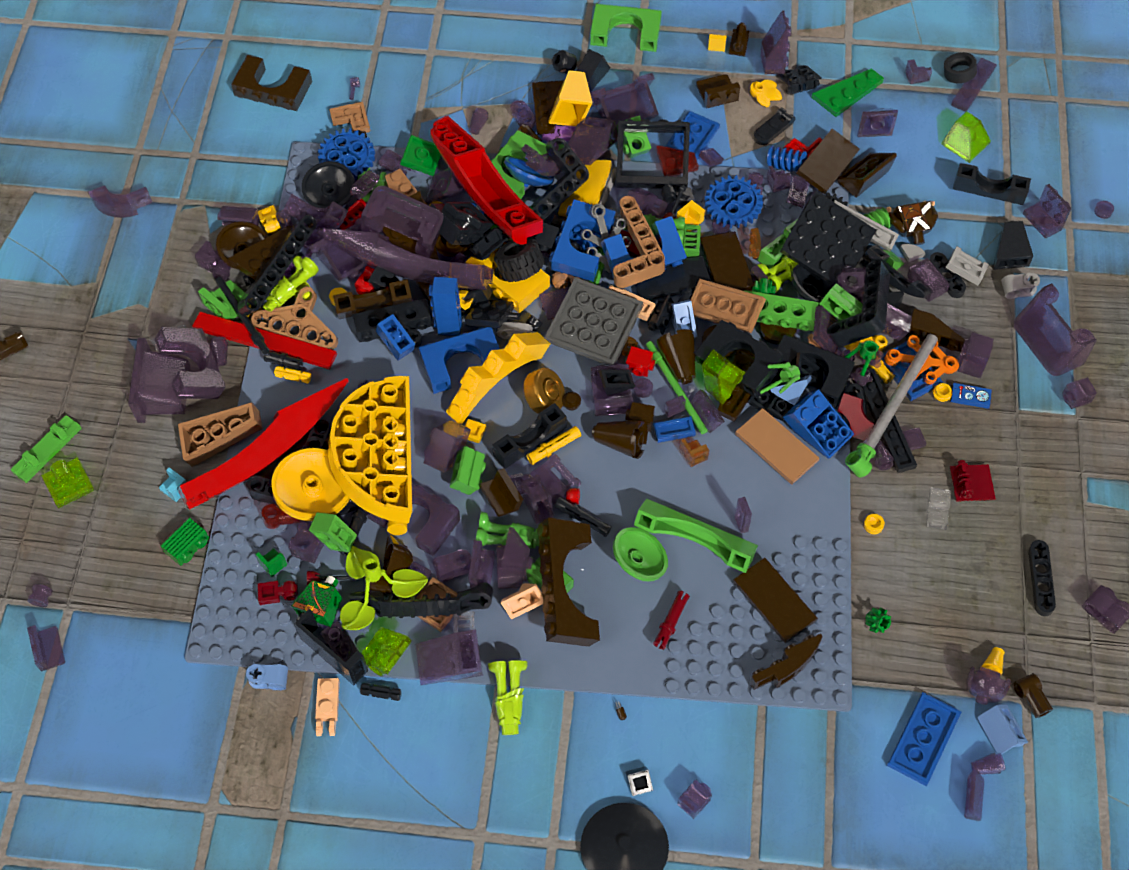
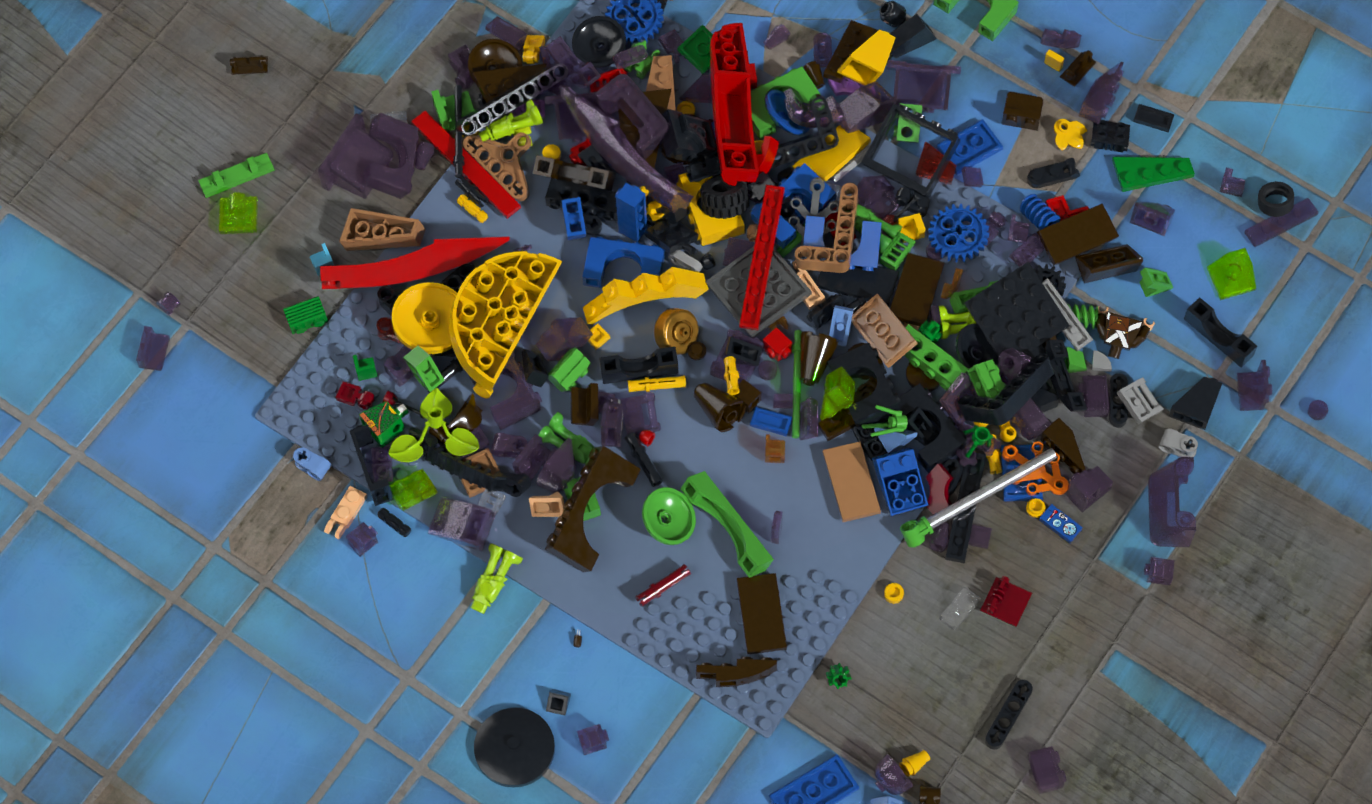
camera: 30 degrees right, 5 degrees up
none -> clear purple brick [345,522,378,557]
none -> black slope [522,349,549,387]
none -> yellow pin [723,356,740,395]
none -> red tile [739,185,785,330]
none -> red slope [756,136,779,175]
none -> clear purple slope [1041,29,1082,49]
none -> black tile [1133,104,1174,133]
none -> bright green slope [1140,268,1173,297]

